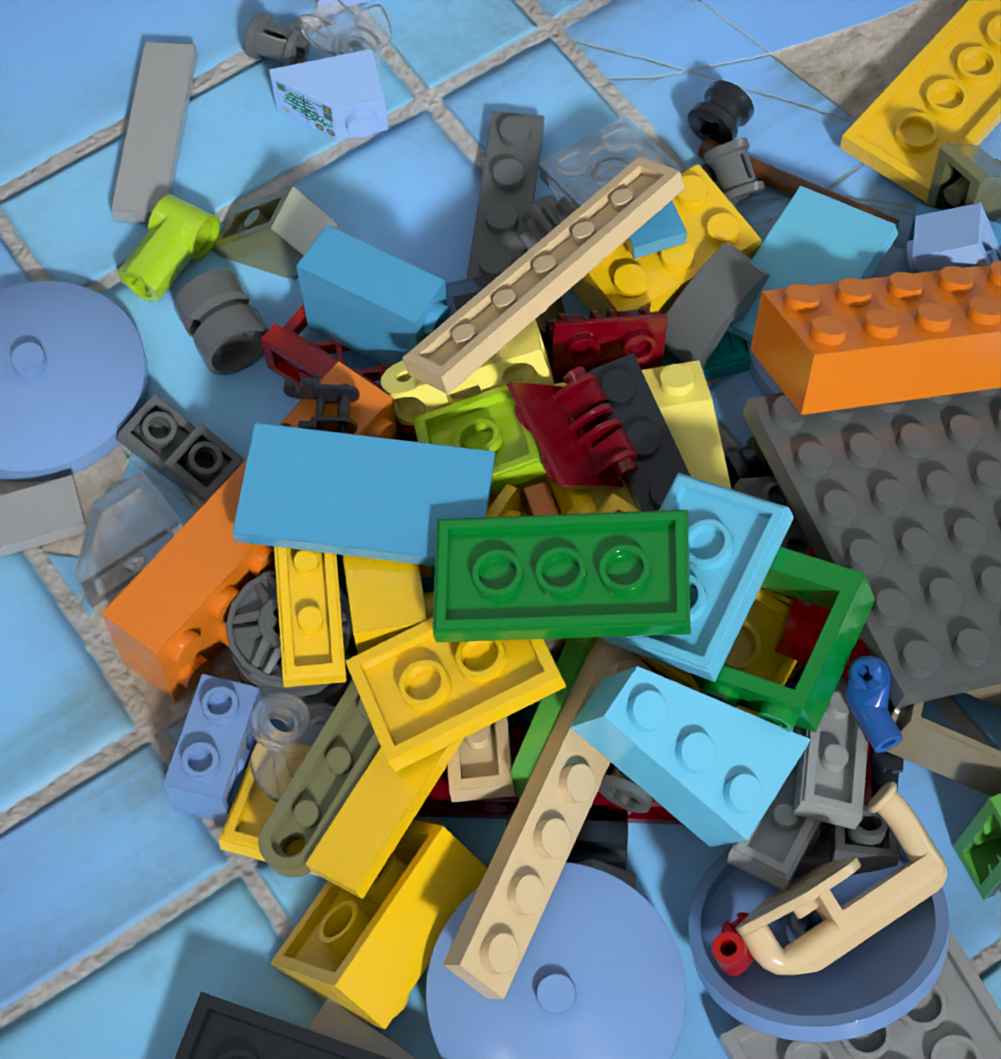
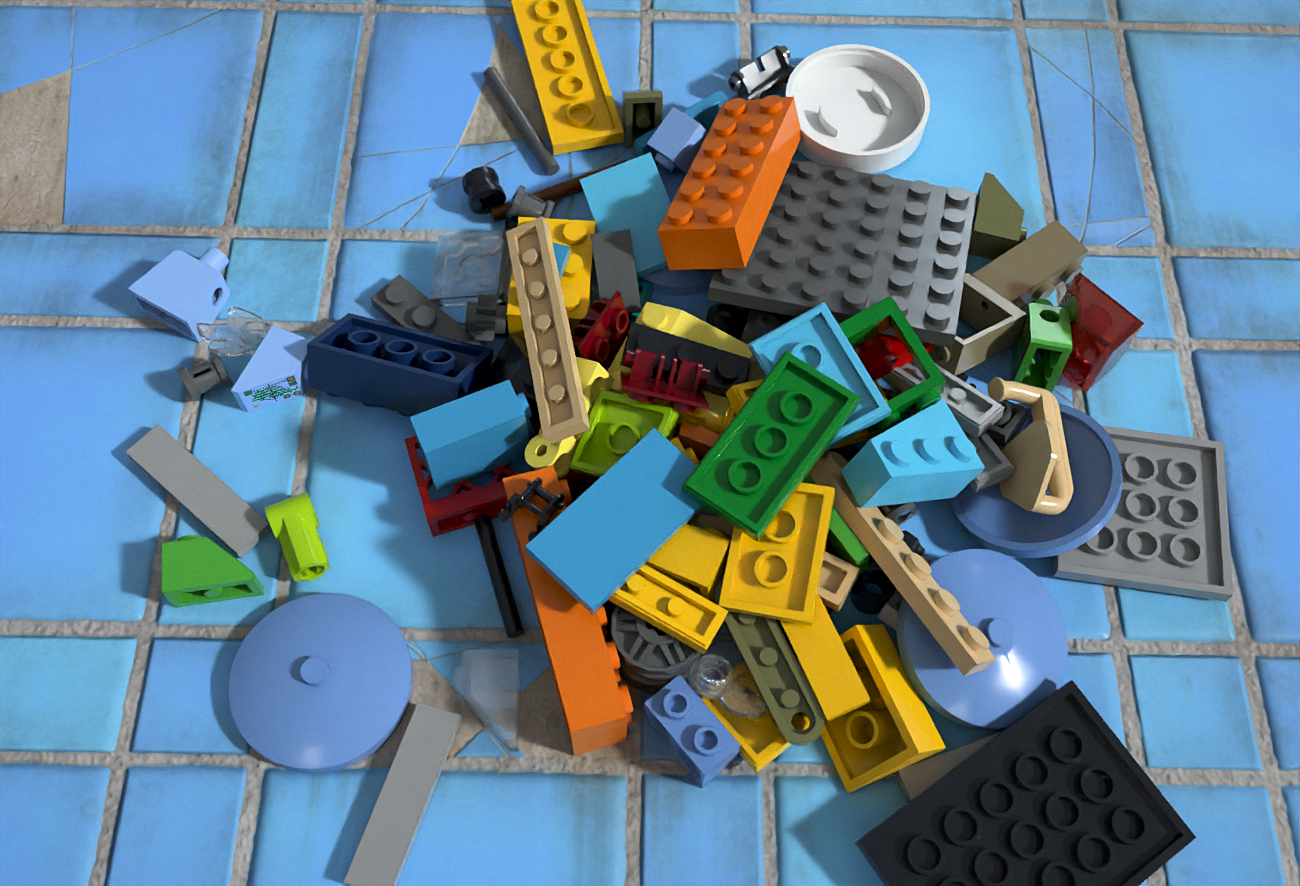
camera: 60 degrees left, 0 degrees up
dark grey slope [116,393,244,502] -> none
dark grey wheel [173,269,269,375] -> none
olive slope [211,186,340,278] -> none
red arm [712,912,755,976] -> none
blue arm [846,656,903,753] -> none
none -> bright green slope [161,535,264,608]
none -> dark blue slope [307,313,494,417]
none -> dark grey bar [483,67,560,176]

